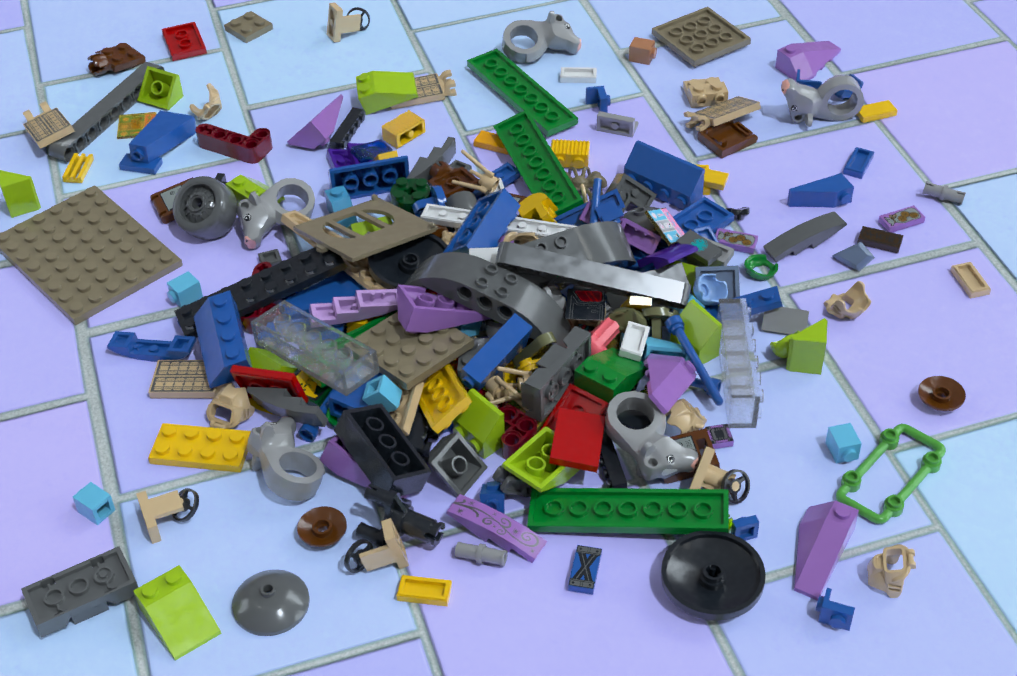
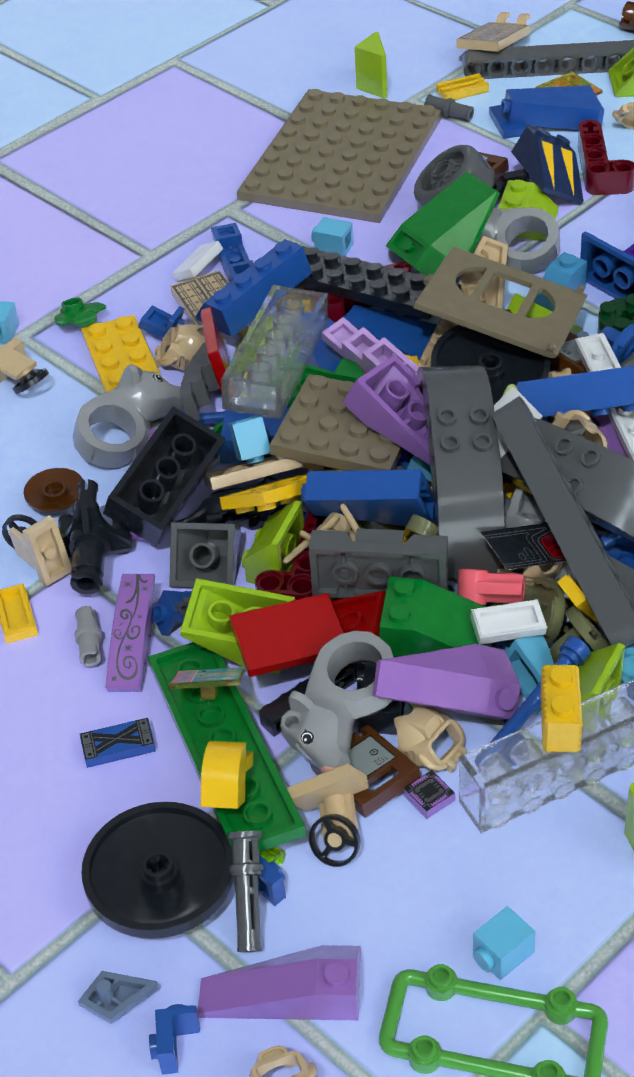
camera: 65 degrees right, 0 degrees up
none -> green plate [54,298,107,327]
none -> sand blue piece [78,971,159,1024]
none -> blue bracket [138,305,185,339]
none -> piece [168,667,246,700]
none -> white tile [172,241,223,281]
none -> yellow brick [200,741,253,809]
none -> dark grey pin [227,831,264,952]
none -> green tile [334,358,363,383]
none -> green wedge [385,172,500,282]
none -> dark grey pin [424,94,474,122]
none -> dark blue slope [511,126,584,205]
none -> yellow brick [540,665,583,752]

